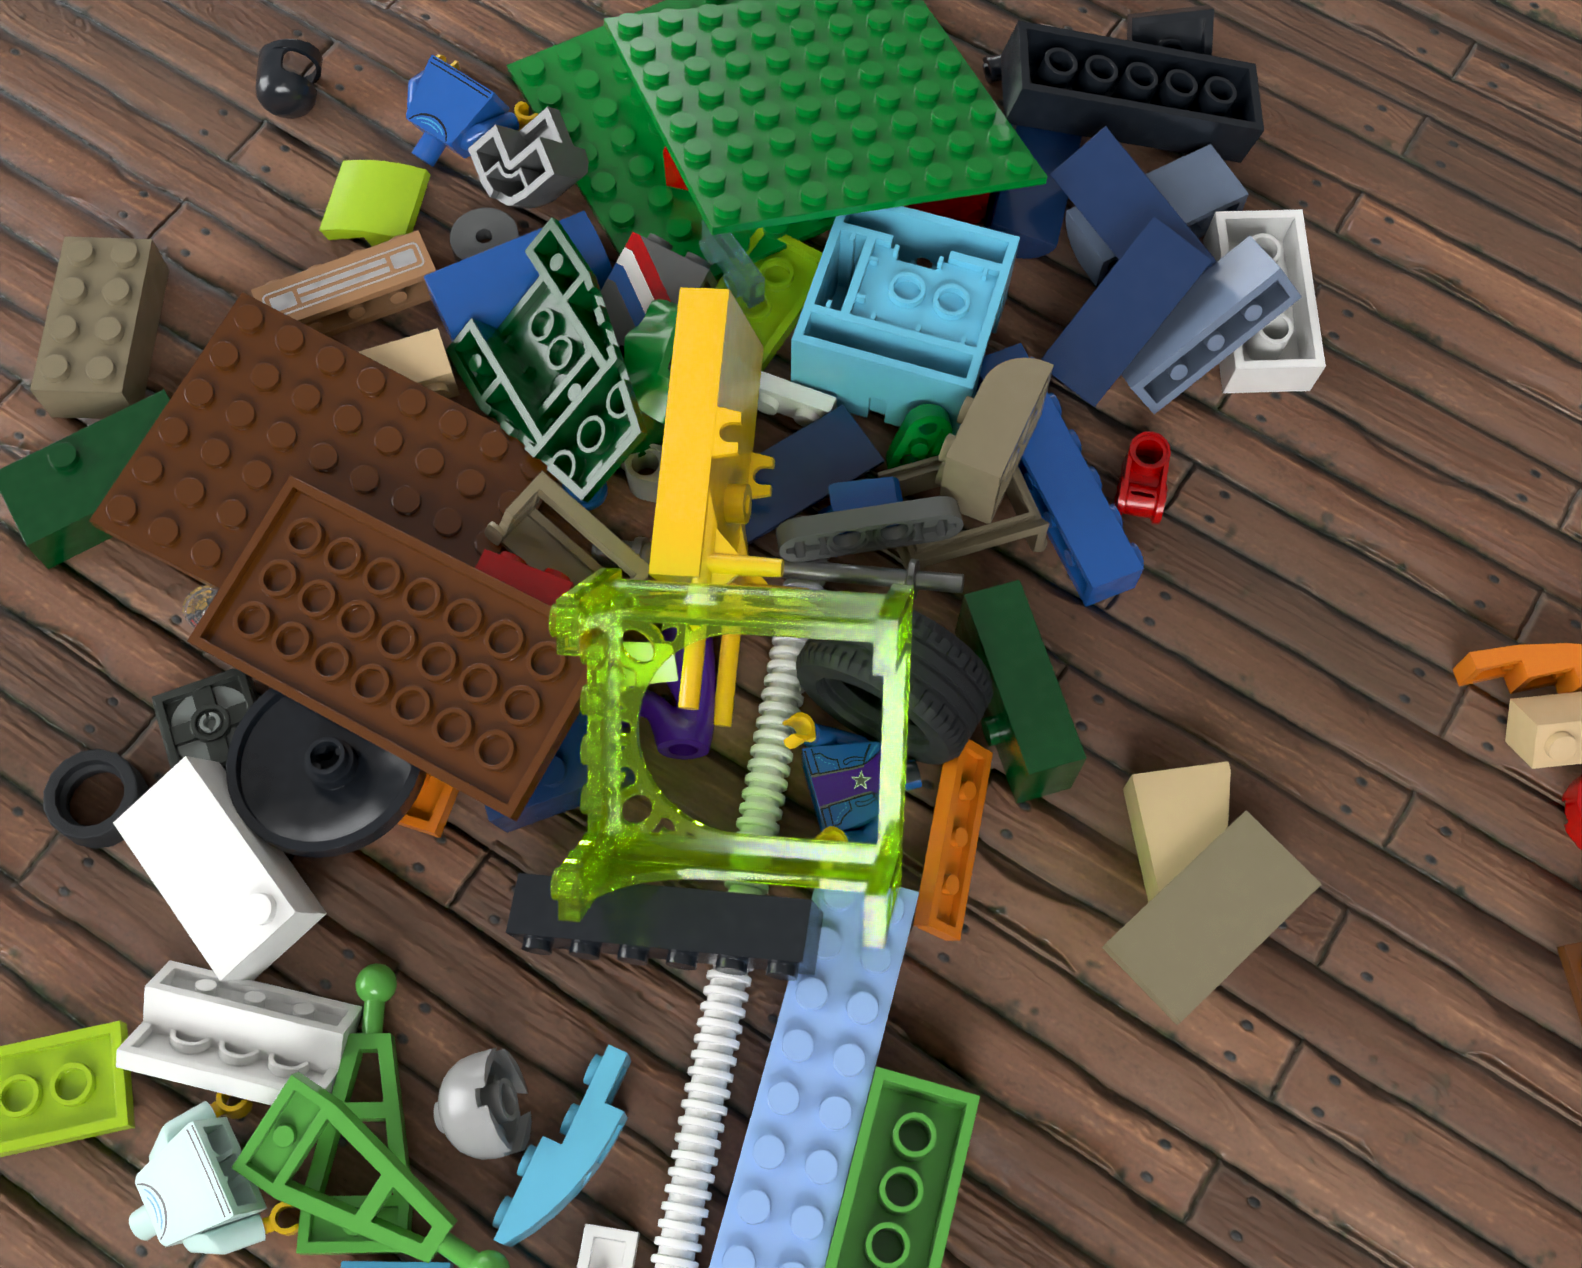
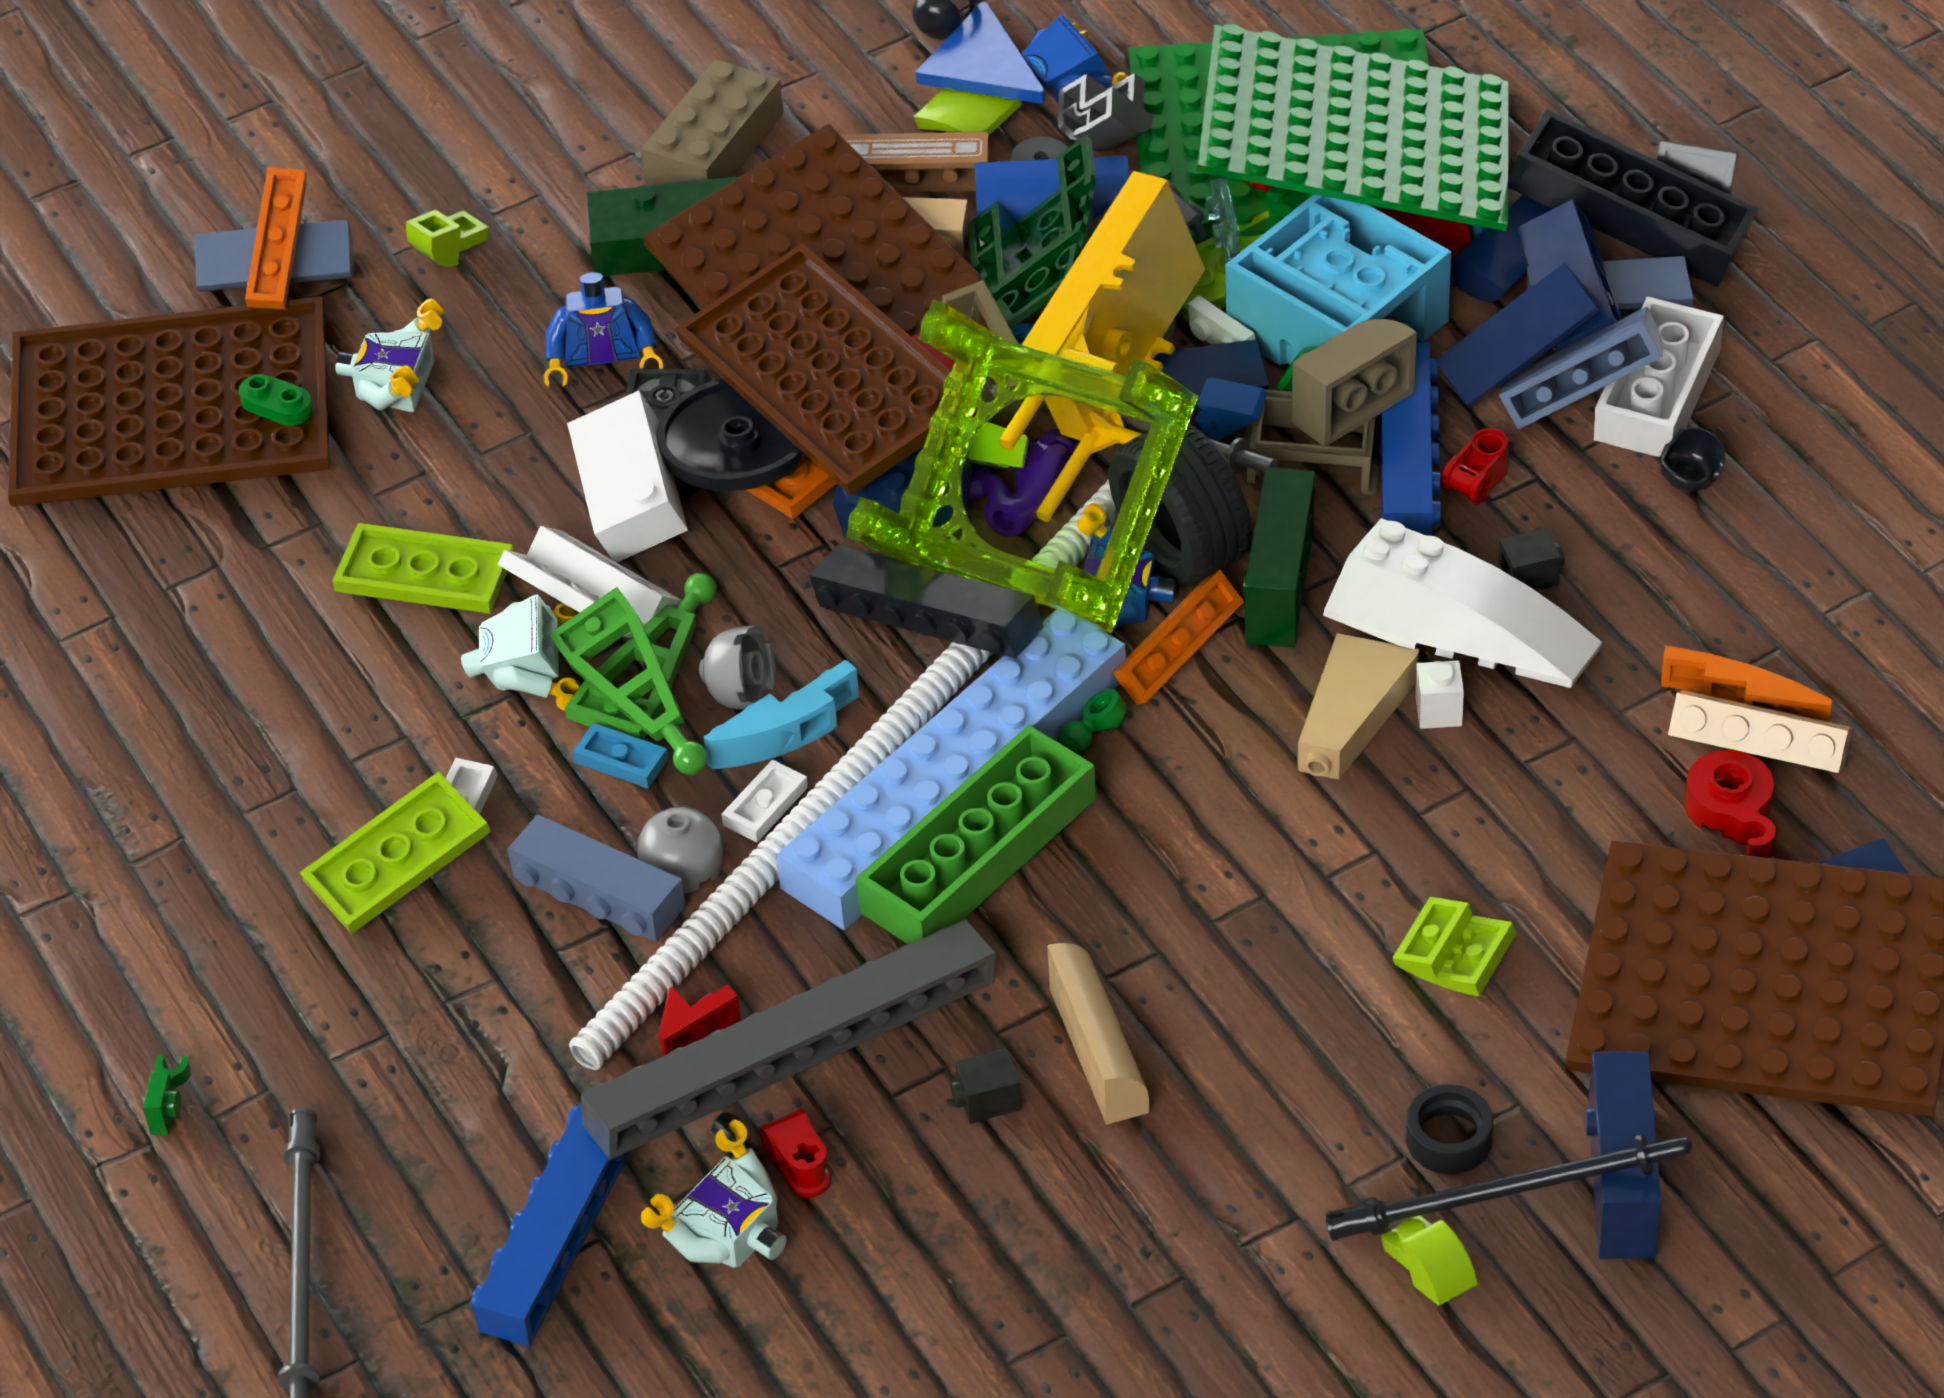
camera: 30 degrees right, 20 degrees down
black tyre [43,749,149,849] -> none
dark grey beam [775,496,964,562] -> none
dark tan tile [1102,810,1322,1025] -> none
none -> blue torso [543,272,665,388]
none -> tile [915,2,1046,104]
none -> green plate [1059,689,1127,754]
none -> white wedge [1323,518,1602,688]
none -> lime slope [1392,897,1516,997]
none -> white brick [1415,661,1464,729]
none -> pearl dark grey brick [1498,528,1565,591]
none -> black hair [1659,427,1725,492]

